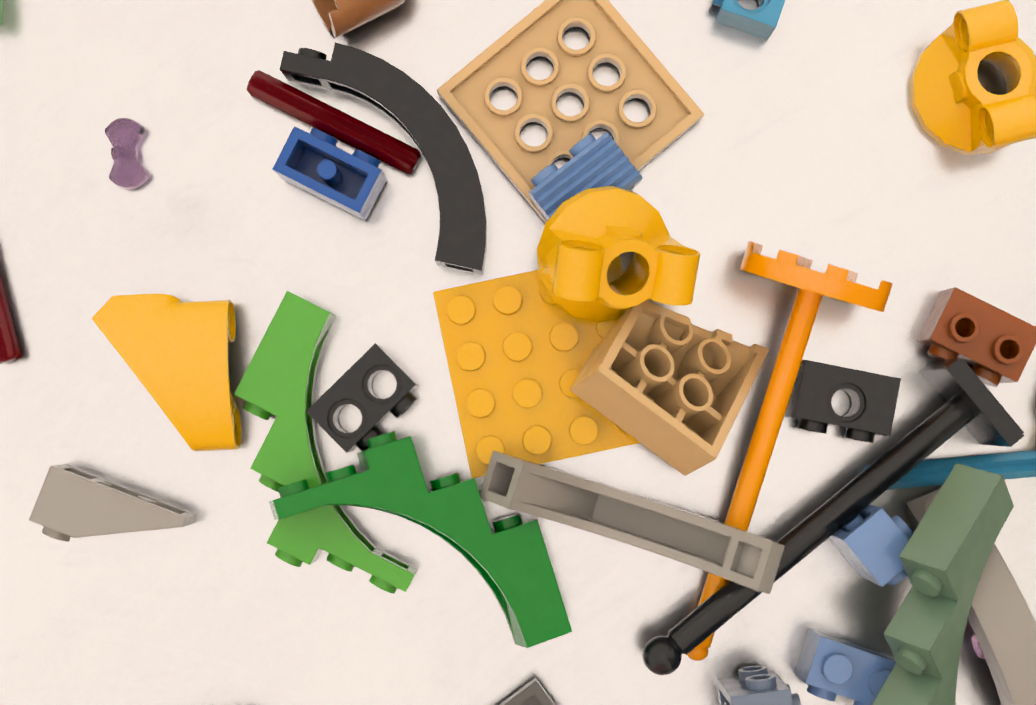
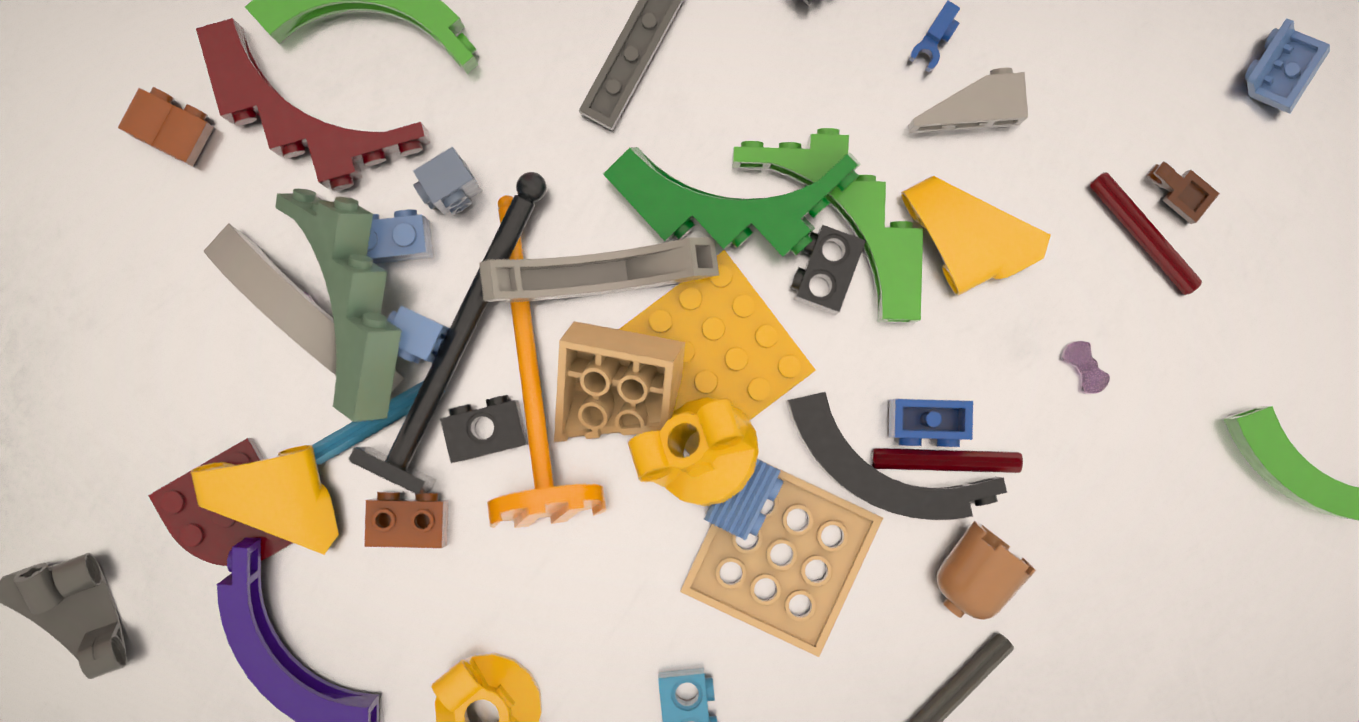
camera: 150 degrees right, 0 degrees up
none -> blue plate [909,0,960,72]

